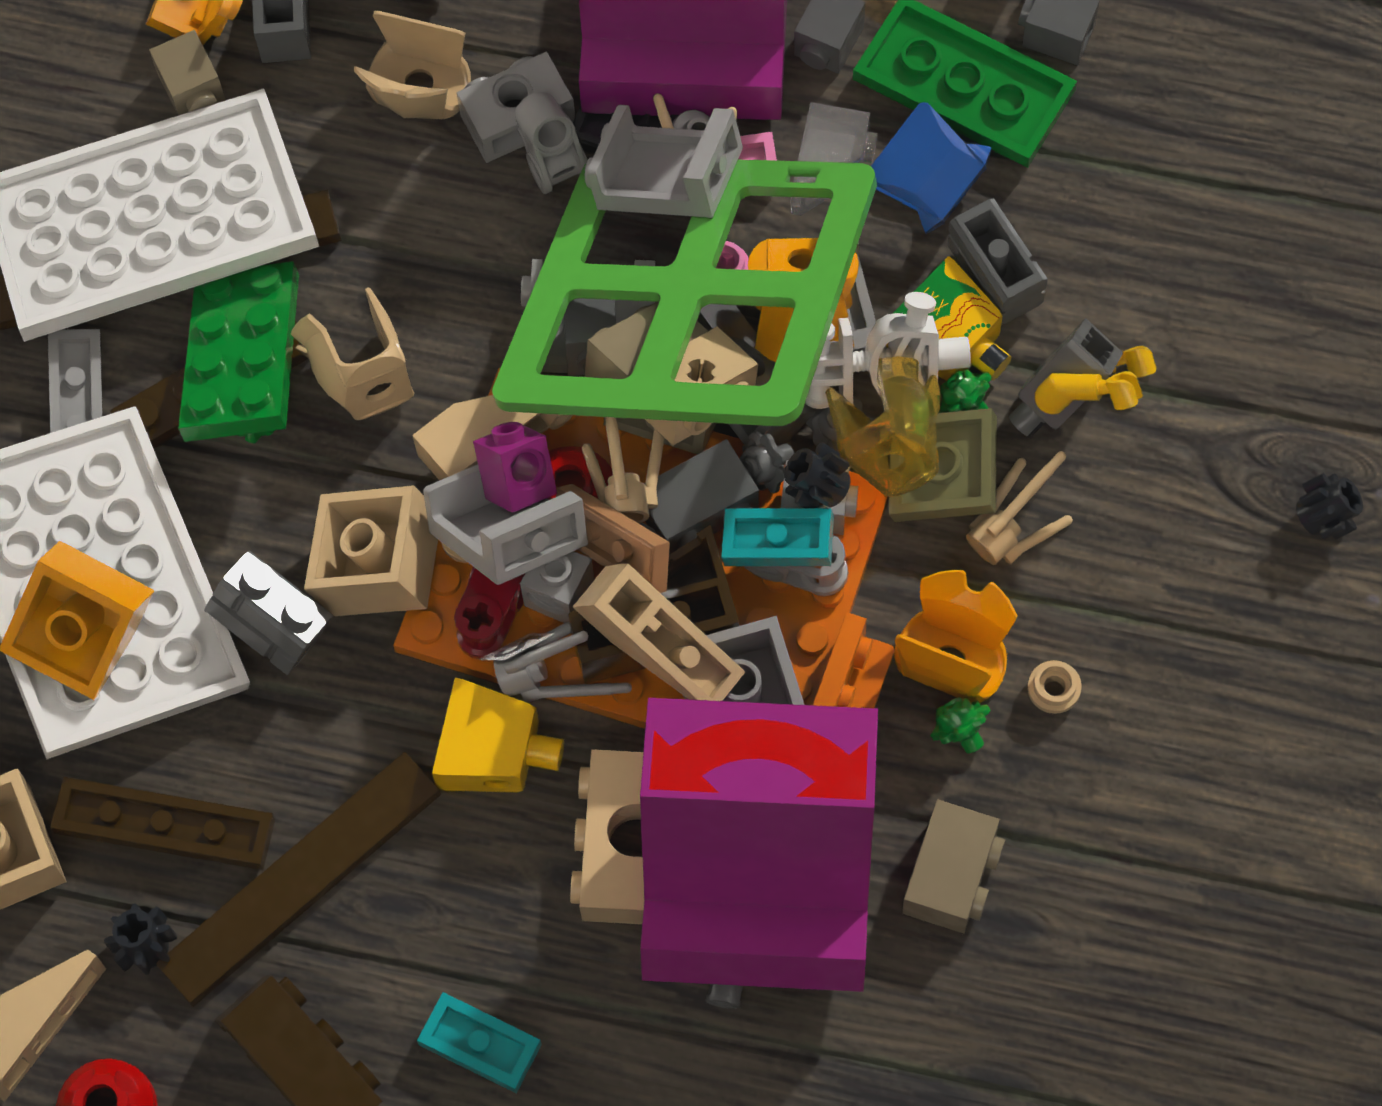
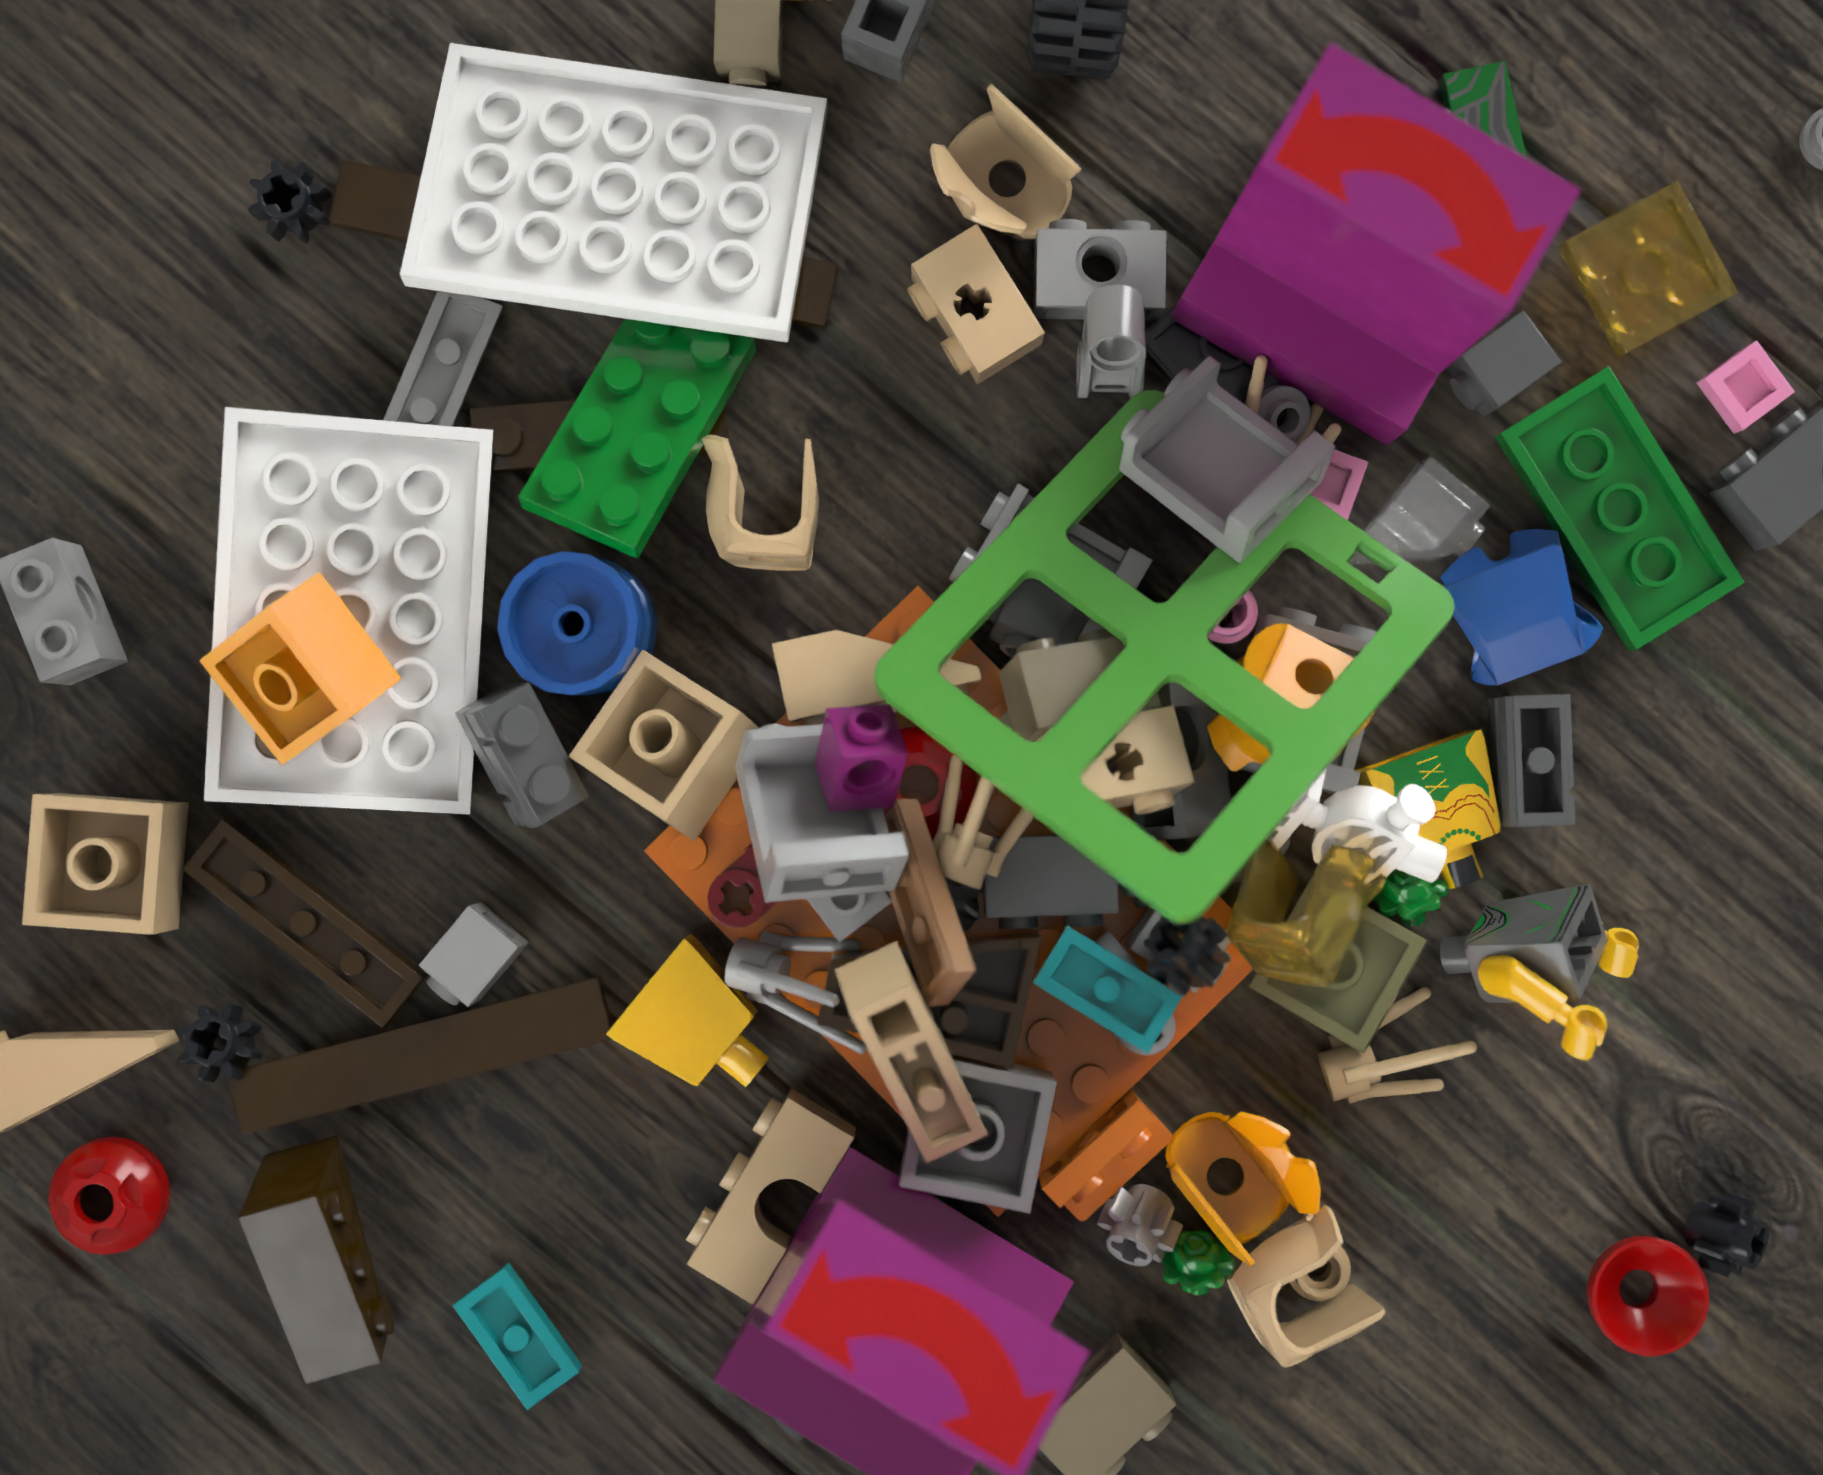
camera: 25 degrees right, 20 degrees up
clear sticker [479,633,555,660] -> none
none -> light grey brick [418,902,529,1007]
none -> blue wheel [497,551,658,696]
none -> tan brick [907,224,1045,385]
none -> light grey gear [1097,1184,1183,1266]
none -> tan piece [1227,1205,1385,1368]
none -> red piece [1587,1236,1709,1356]

